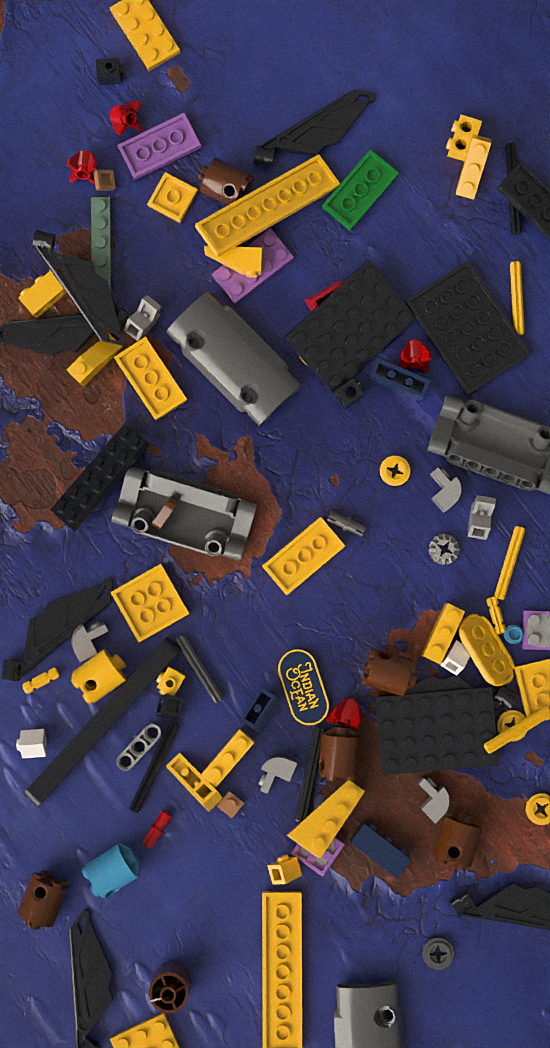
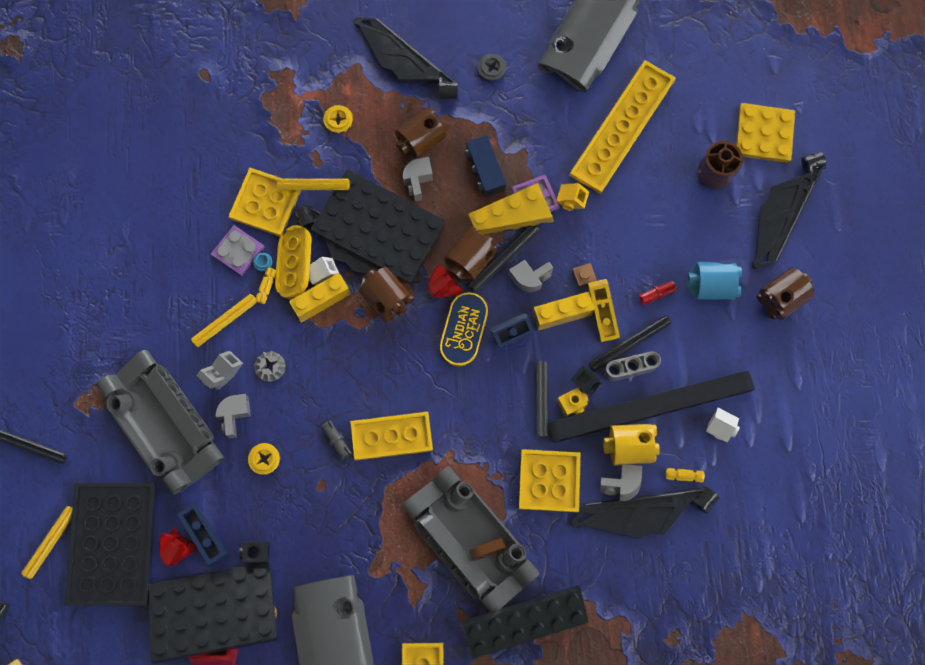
camera: 150 degrees left, 10 degrees down
yellow gear [497,710,527,741] -> none

